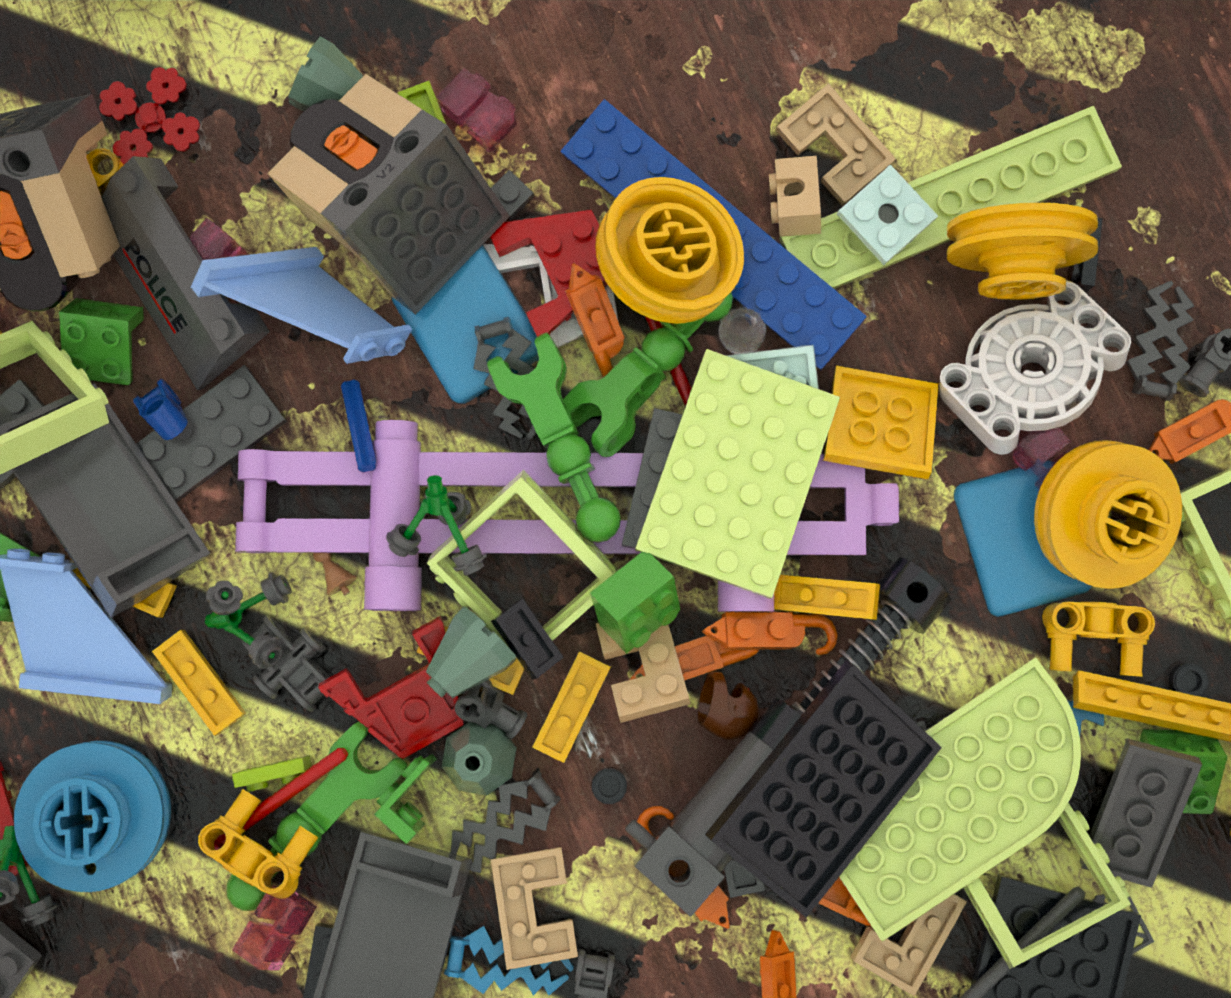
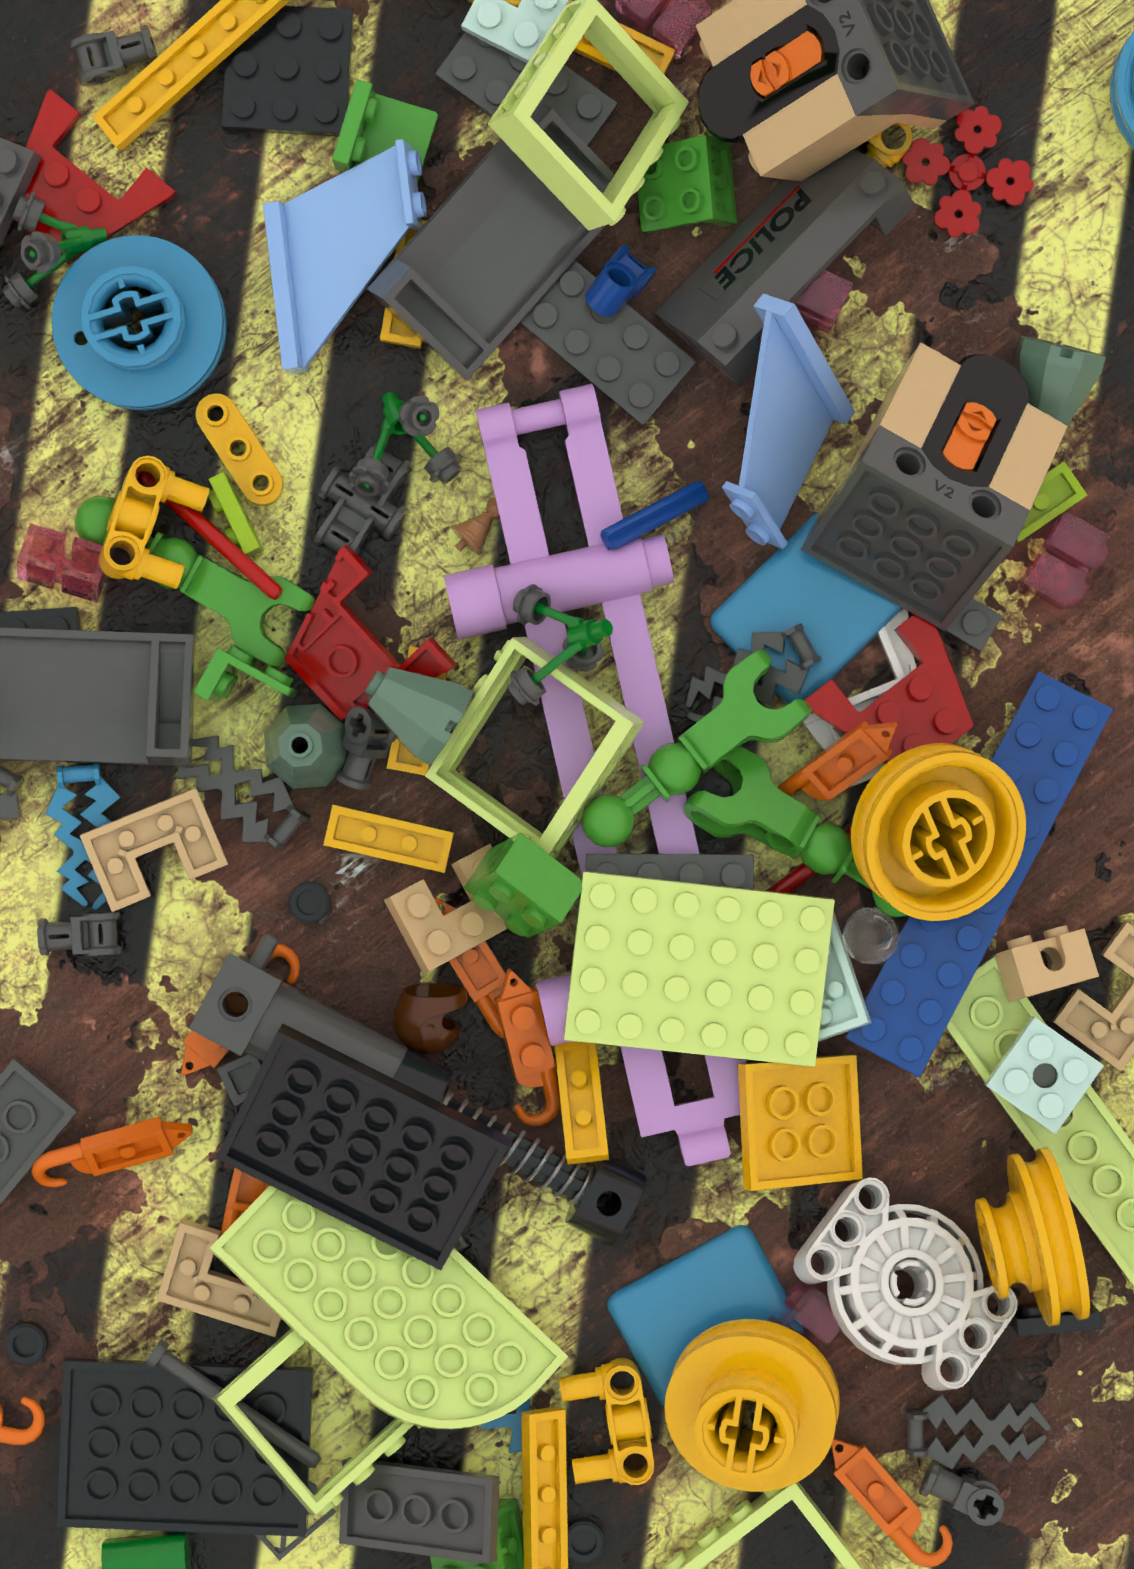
camera: 75 degrees right, 5 degrees up
yellow plate [152,630,246,736] -> none
black plate [491,599,564,680] -> none
none -> yellow plate [196,394,284,506]

